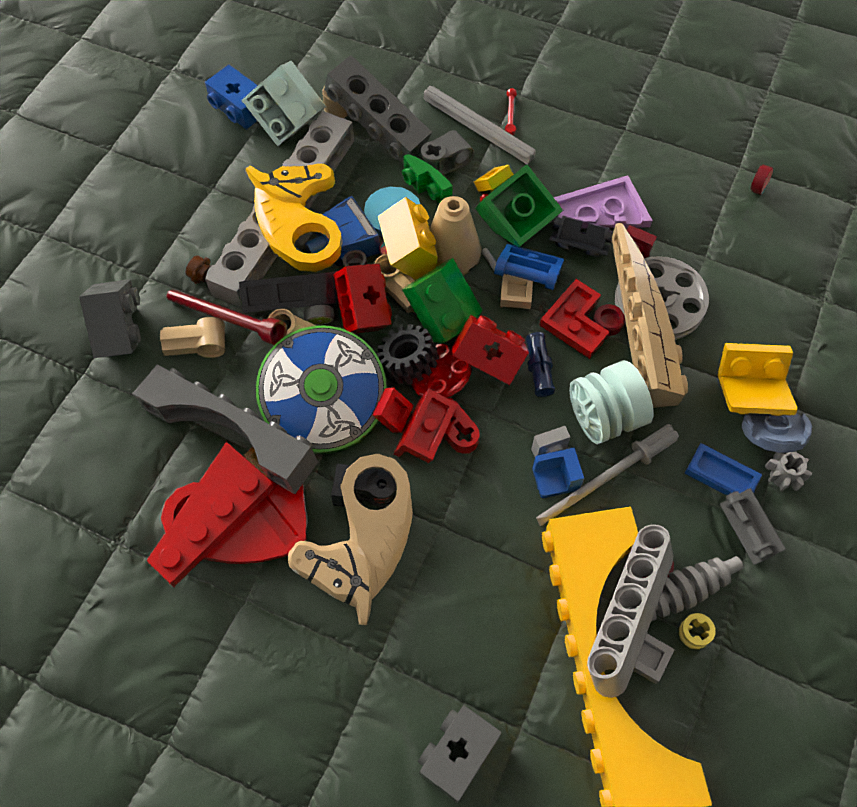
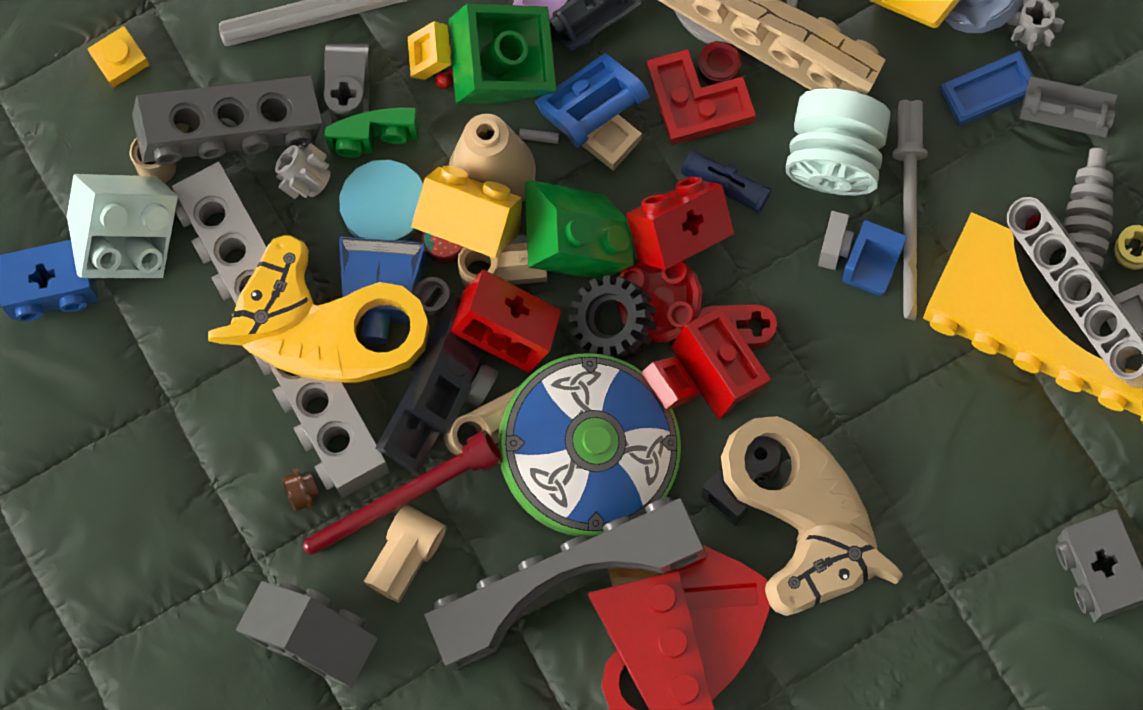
camera: 50 degrees left, 10 degrees up
none -> yellow plate [87,26,149,88]
none -> light grey gear [275,143,330,199]

